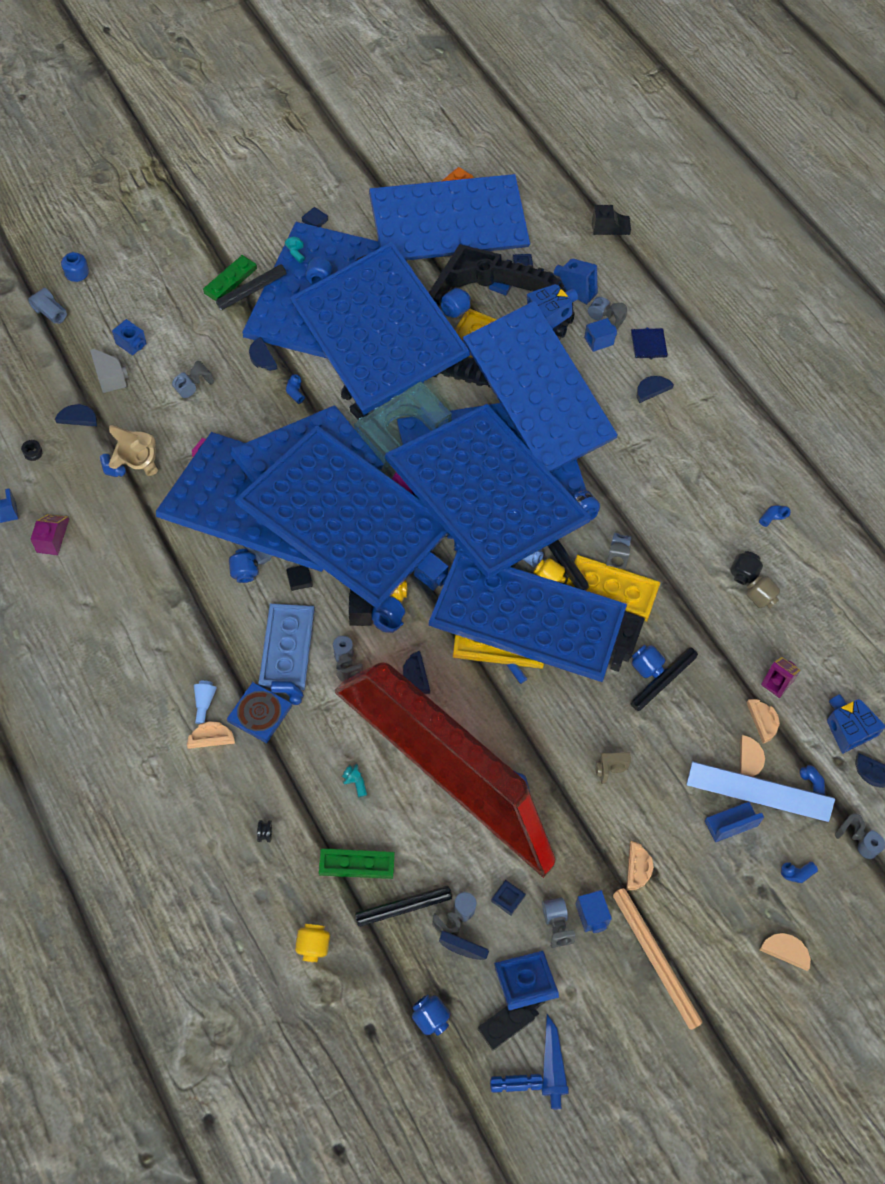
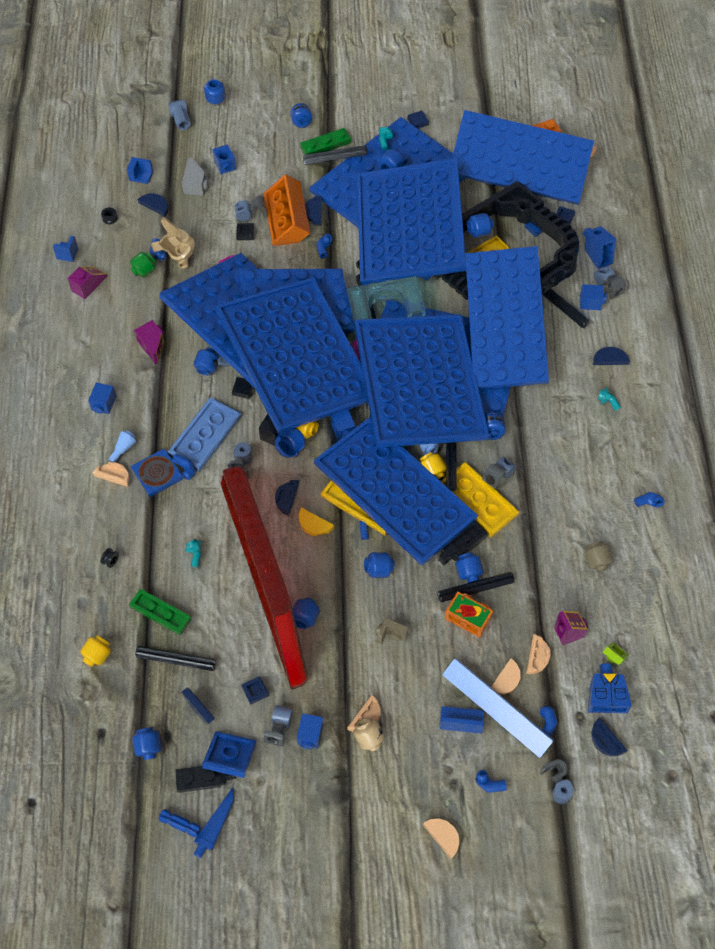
camera: 30 degrees right, 0 degrees up
leg [432,892,477,936] -> none
blue torso [527,284,578,329] -> none
black arch [592,205,631,235] -> none
light nougat axle [613,888,702,1030] -> none
clear blue piece [631,327,668,360] -> none
black head [730,551,763,585] -> none
none -> blue brick [88,382,117,414]
none -> blue panel [127,157,153,184]
none -> green head [129,251,156,278]
none -> magenta slope [134,320,164,364]
none -> black tile [236,223,254,240]
none -> orange slope [263,174,310,246]
none -> blue head [290,103,312,128]
none -> yellow tile [299,507,334,536]
none -> tan head [353,718,385,751]
none -> blue head [364,552,395,578]
none -> brick [445,592,493,638]
none -> black axle [543,289,589,328]
none -> teal plate [598,386,621,411]
none -> lime plate [602,642,630,665]

